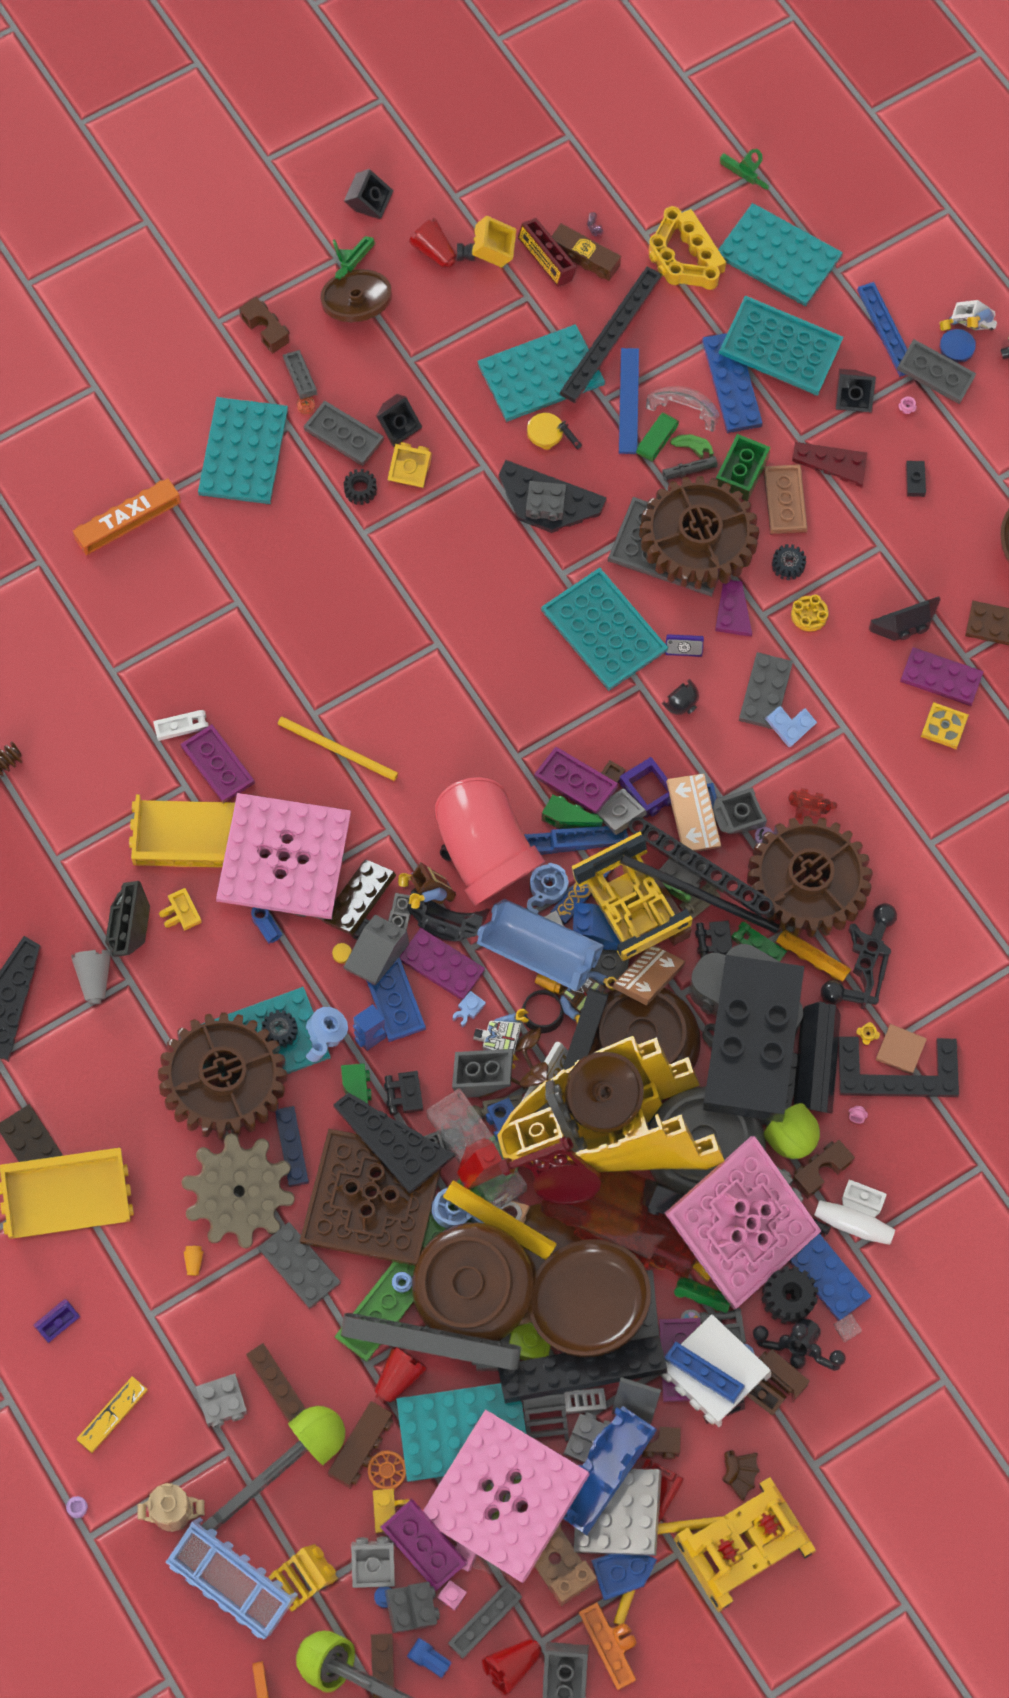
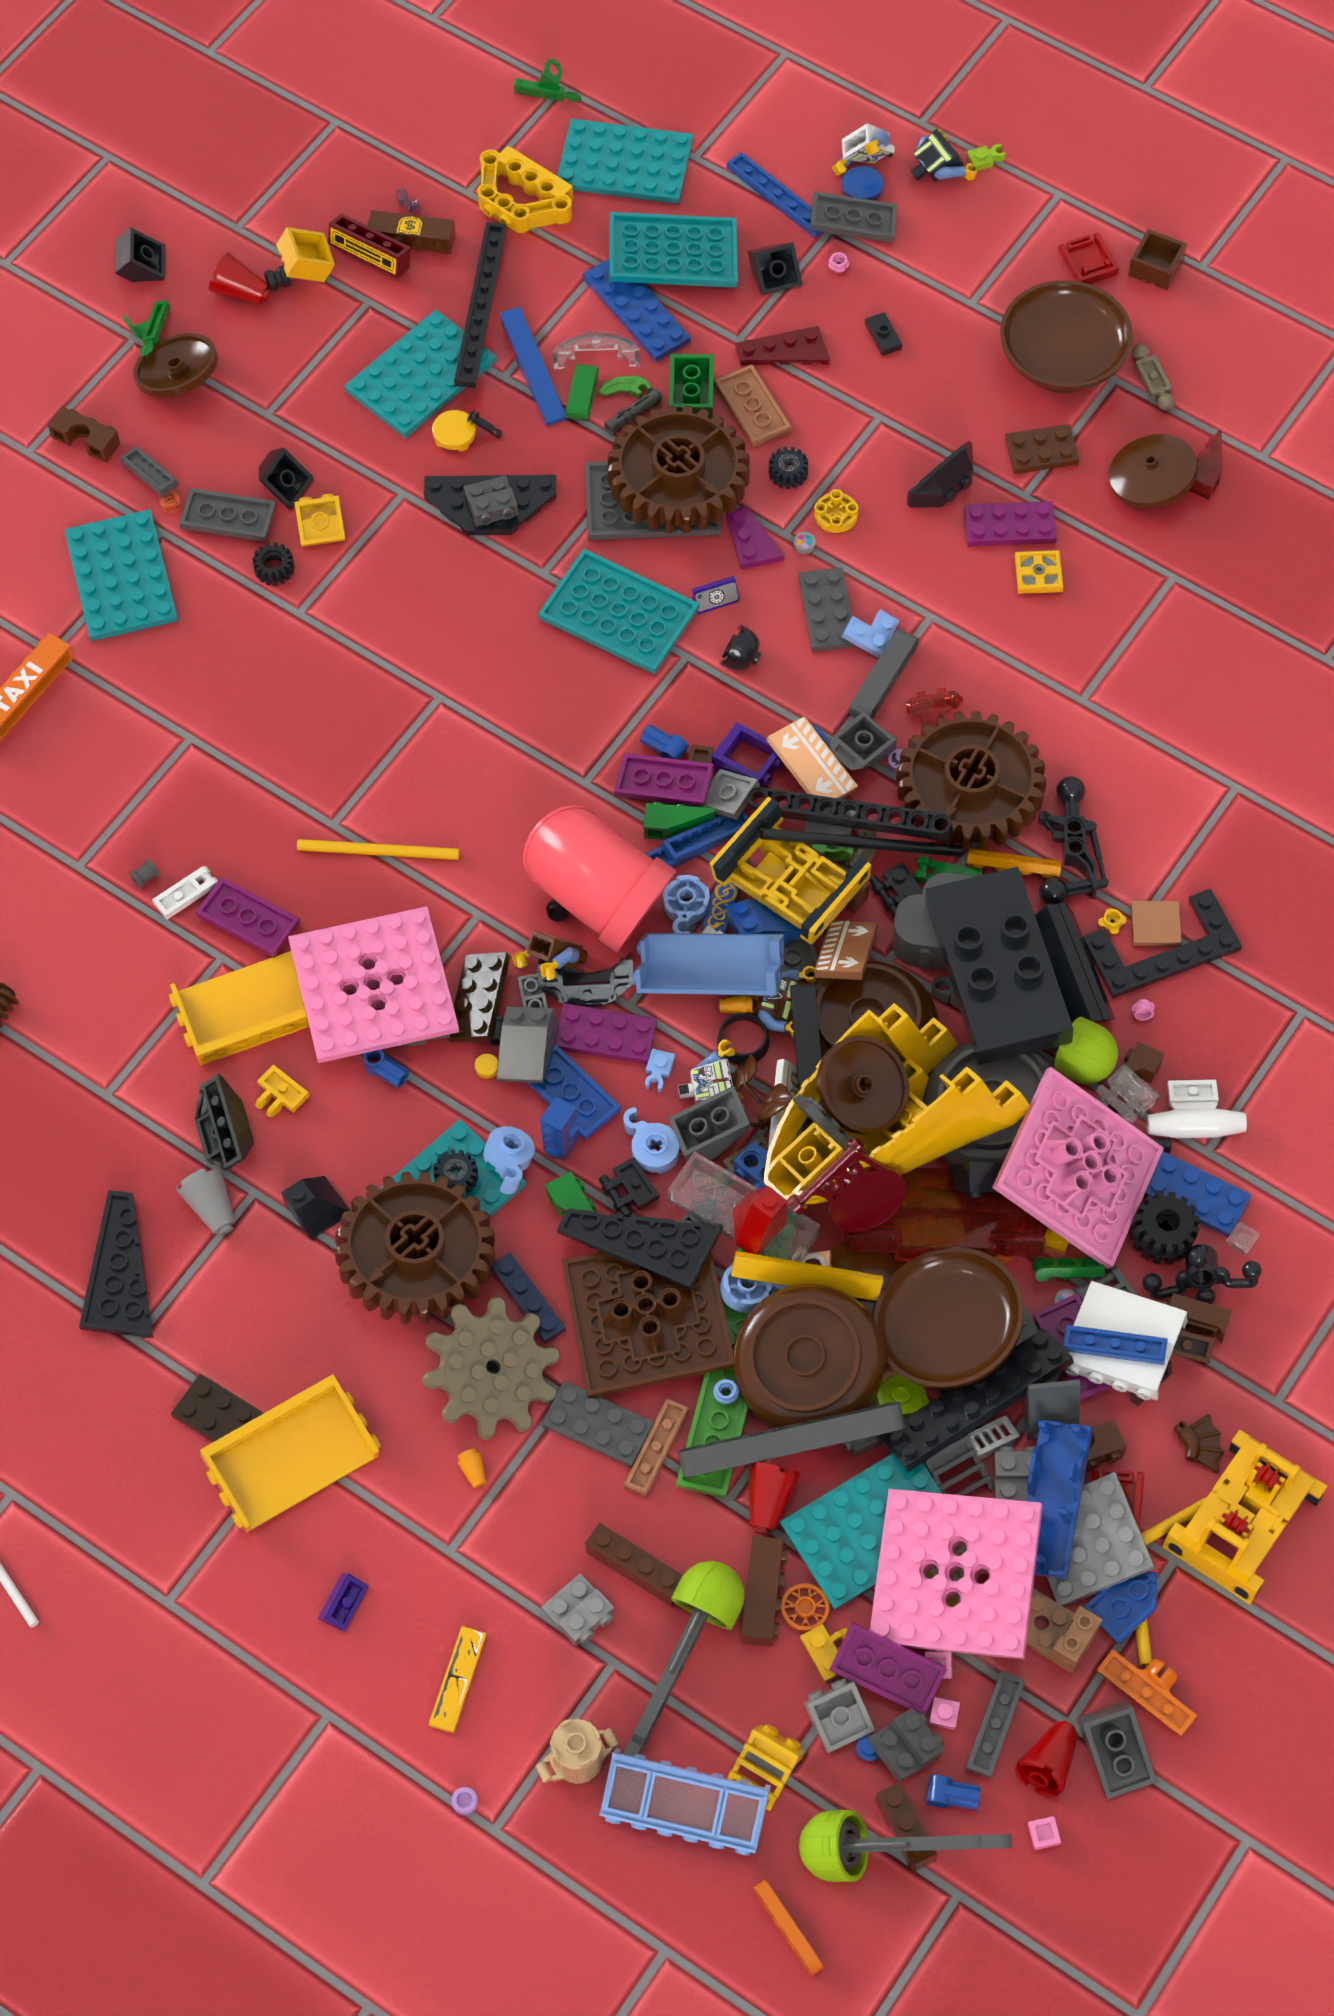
camera: 20 degrees left, 5 degrees down
none -> dark grey bush [129,859,160,889]
none -> black slope [281,1176,351,1240]
none -> light blue piece [623,1107,680,1175]
none -> nougat tile [623,1398,689,1498]
none -> blue piece [640,725,689,759]
none -> light grey tile [793,532,816,554]
none -> dark grey beam [848,629,919,720]
none -> clear plate [1096,1064,1160,1123]

